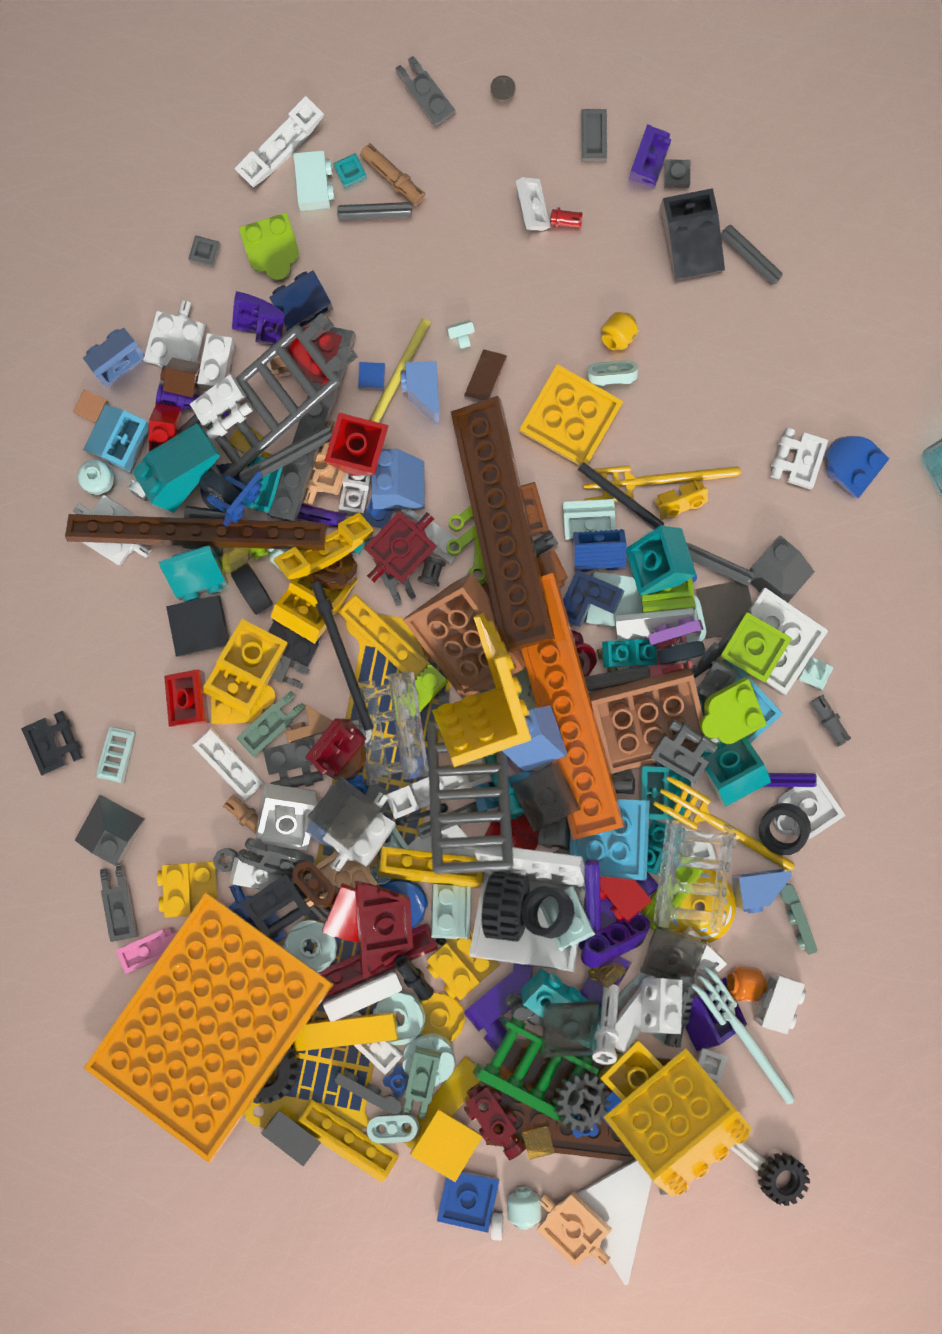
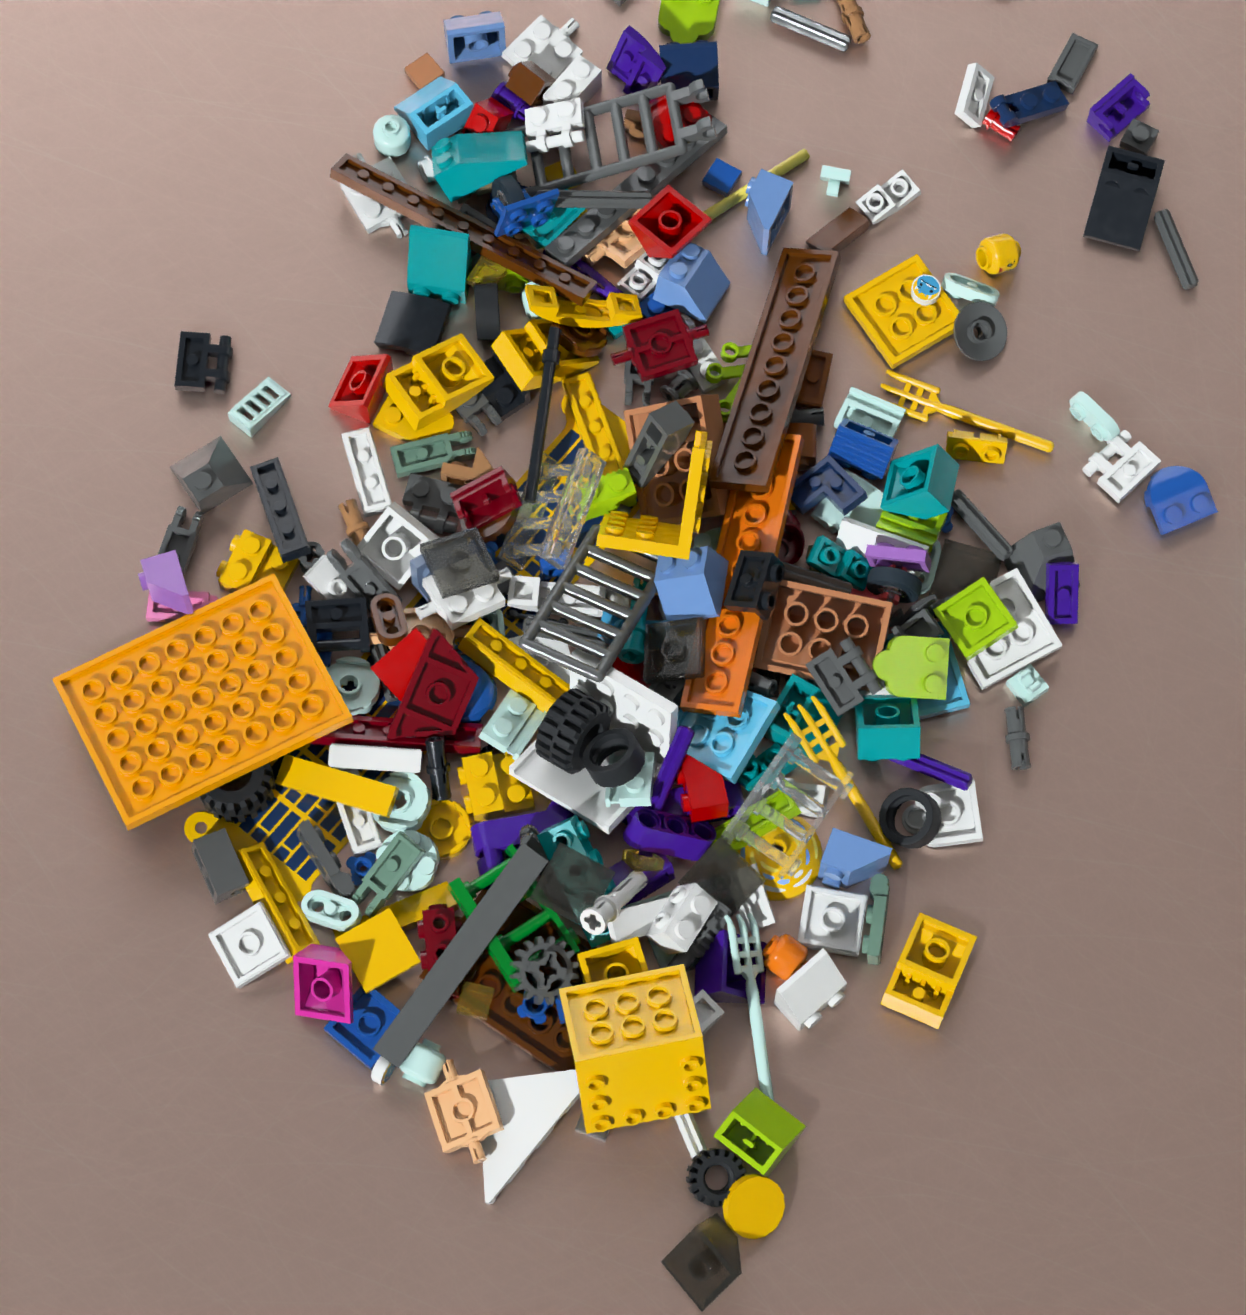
camera: 30 degrees right, 15 degrees down
black bar [577,462,664,529] -> none
none -> medium lavender slope [138,550,194,615]
none -> white plate [208,902,292,989]
none -> black tile [250,457,312,563]
none -> dark pink slope [293,944,354,1024]
none -> dark grey tile [373,843,549,1068]
none -> dark grey slope [623,401,695,489]
none -> clear smoke slope [661,1213,742,1311]
none -> lime slope [713,1087,807,1177]
none -> yellow tile [723,1174,785,1239]
none -> black bracket [724,550,785,620]
none -> white plate [797,885,868,957]
none -> white slope [856,169,921,224]
none -> yellow slope [880,912,977,1029]
none -> tile [911,274,941,306]
none -> dark grey dish [953,302,1007,361]
none -> dark blue plate [989,81,1069,128]
none -> dark purple plate [1045,562,1079,625]
none -> light aqua plate [1069,391,1120,441]

